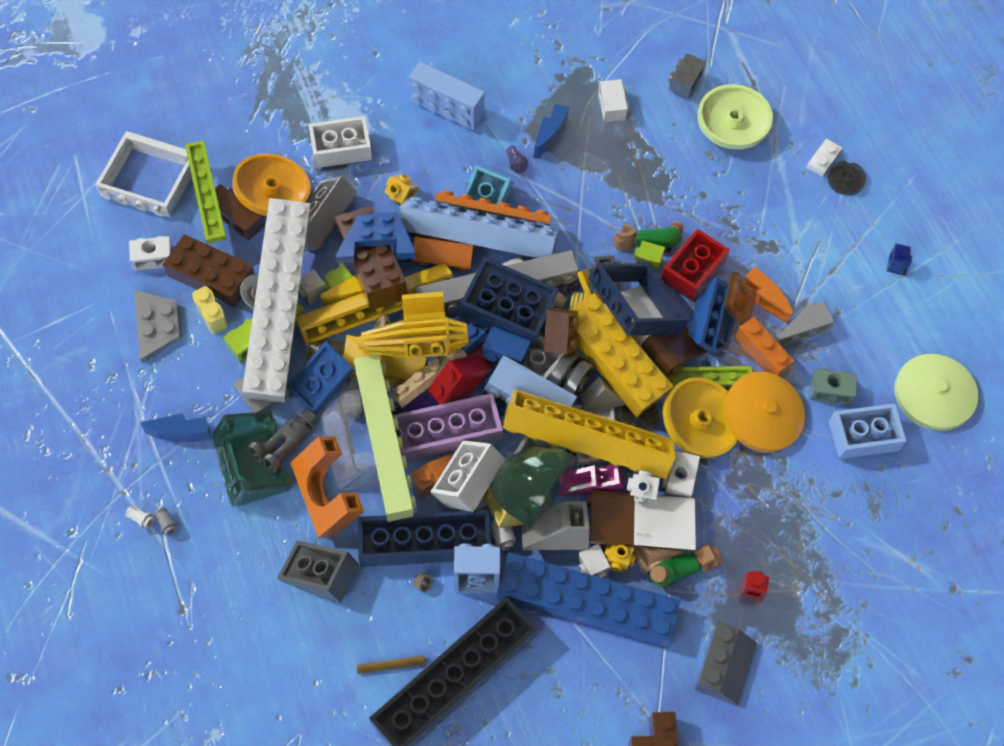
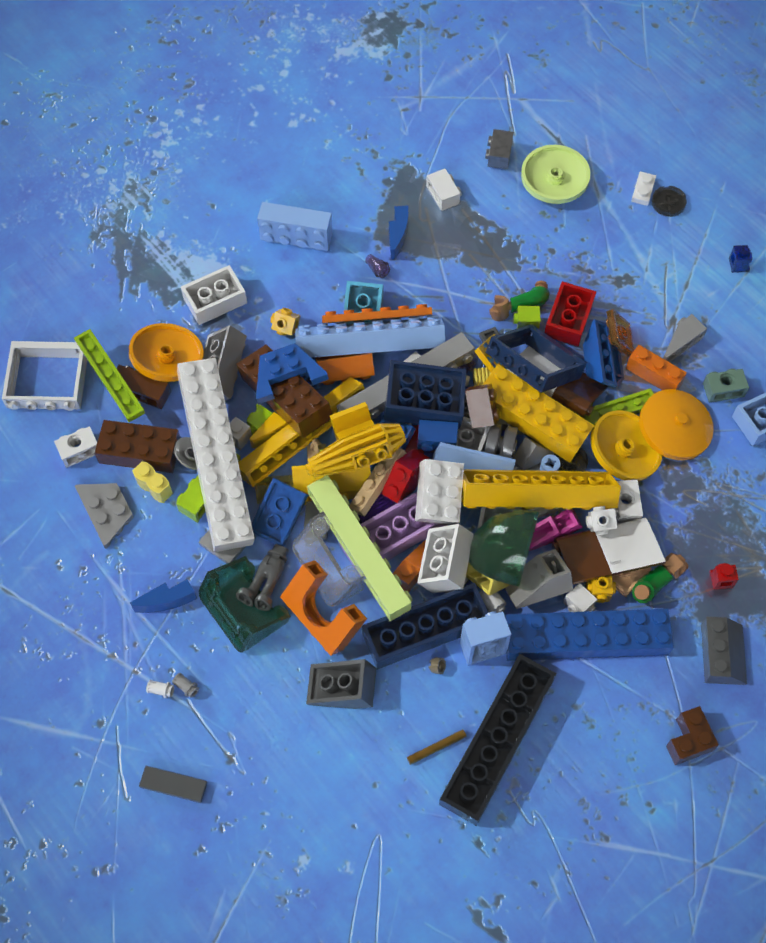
camera: 15 degrees left, 0 degrees up
orange slope [742,266,793,324] -> none
none -> dark grey tile [139,766,207,803]
none -> white brick [415,459,464,525]
none -> light blue wheel [540,454,560,471]

